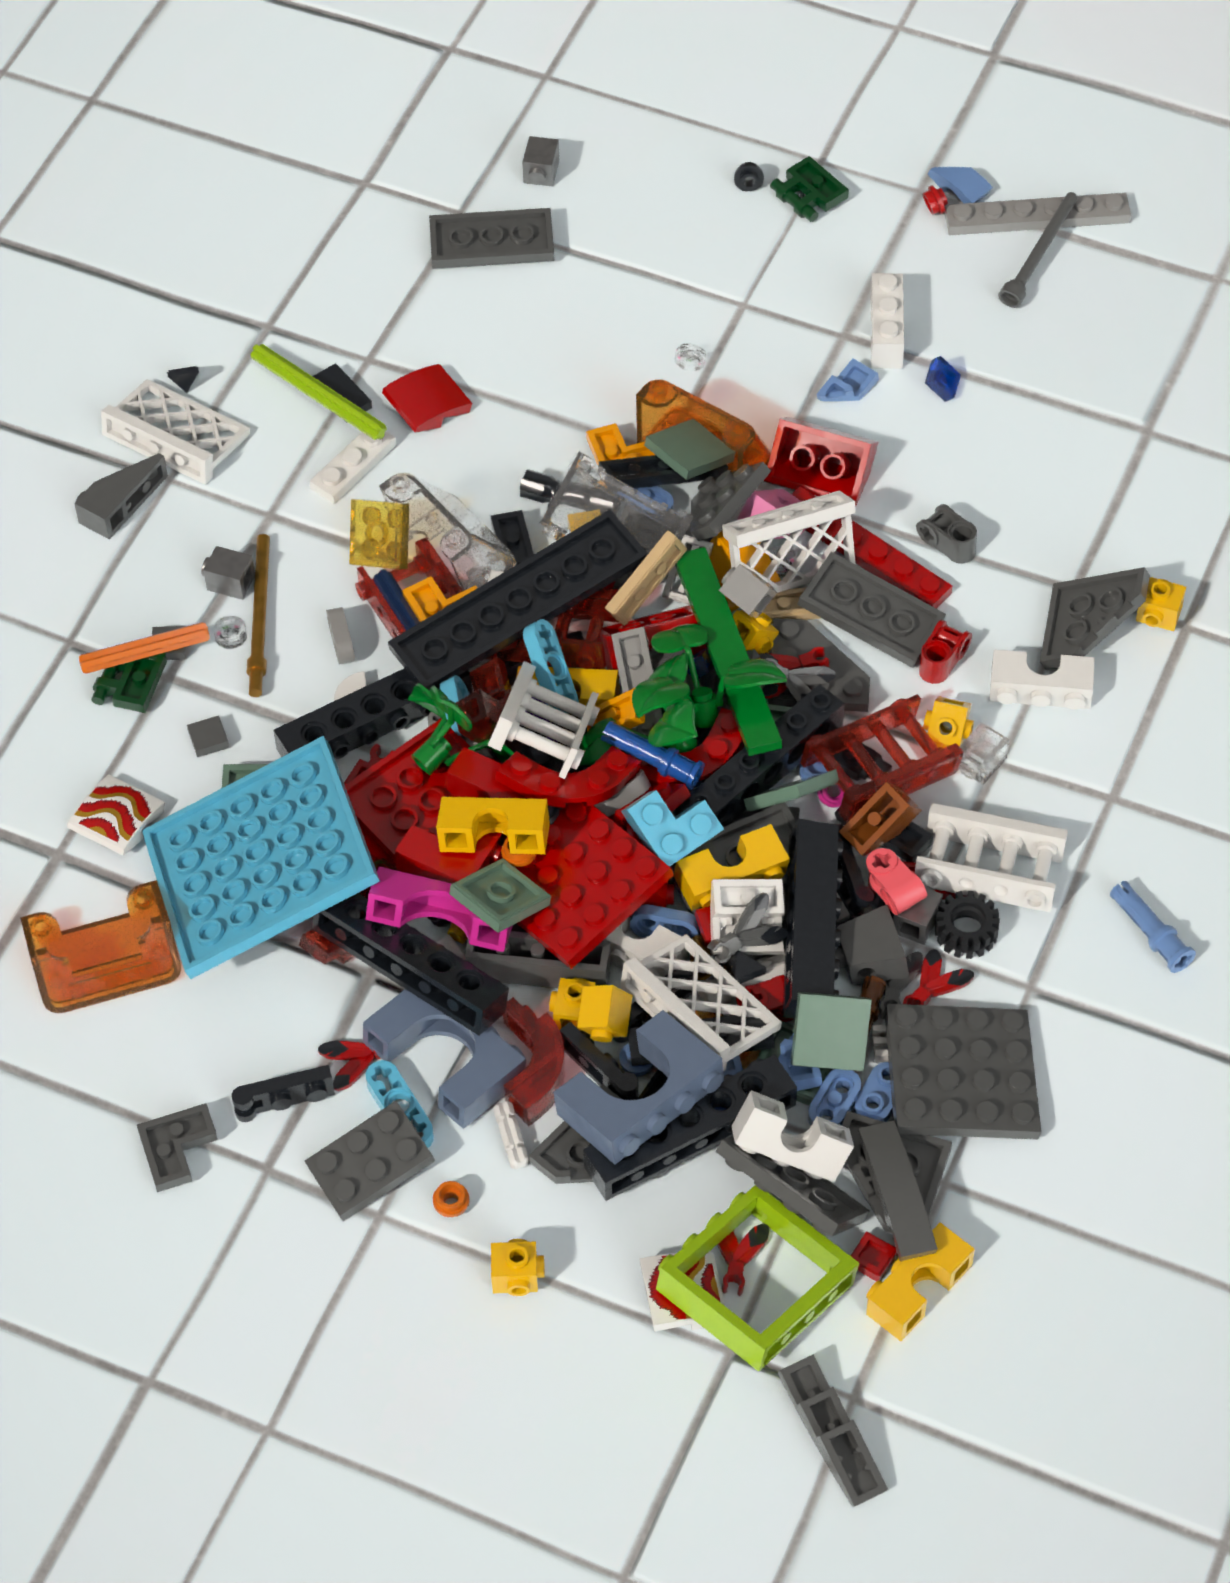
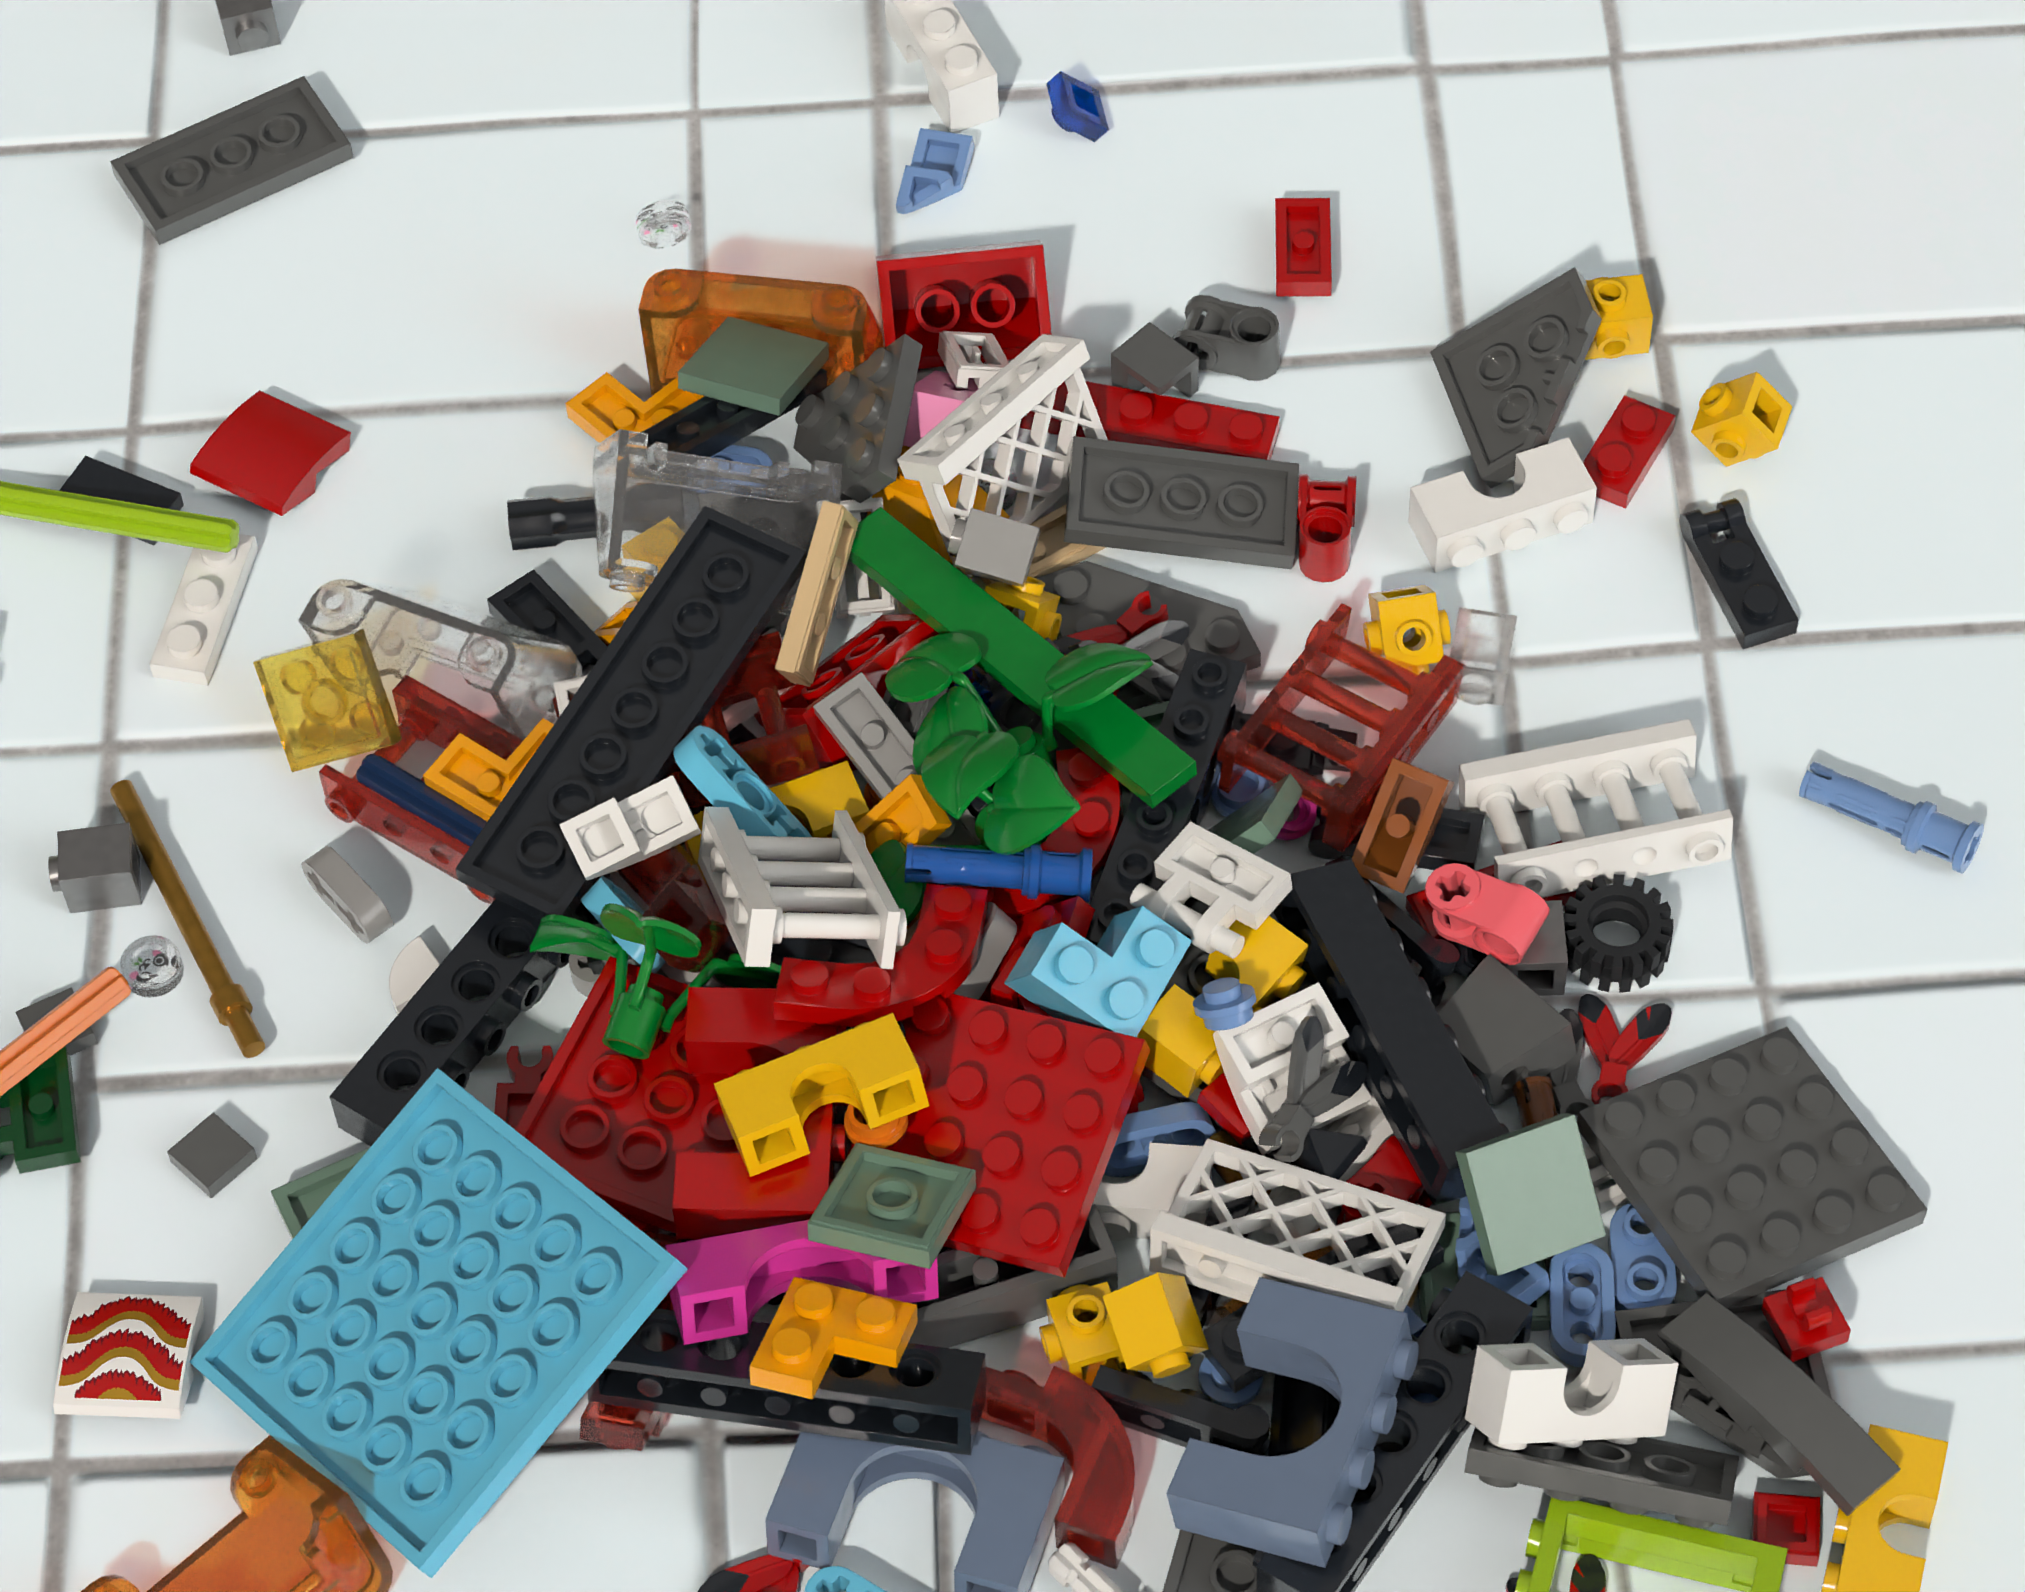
camera: 25 degrees left, 0 degrees up
none -> white slope [560,775,701,881]
none -> light orange plate [749,1277,917,1399]
none -> white tile [938,331,1009,389]
none -> dark grey panel [1111,322,1199,397]
none -> white plate [1130,821,1292,959]
none -> medium blue plate [1193,977,1256,1031]
none -> red plate [1275,198,1332,297]
none -> red plate [1583,395,1676,509]
none -> black plate [1679,498,1799,649]
none -> yellow brick [1691,371,1792,467]
none -> red tile [1761,1277,1851,1362]

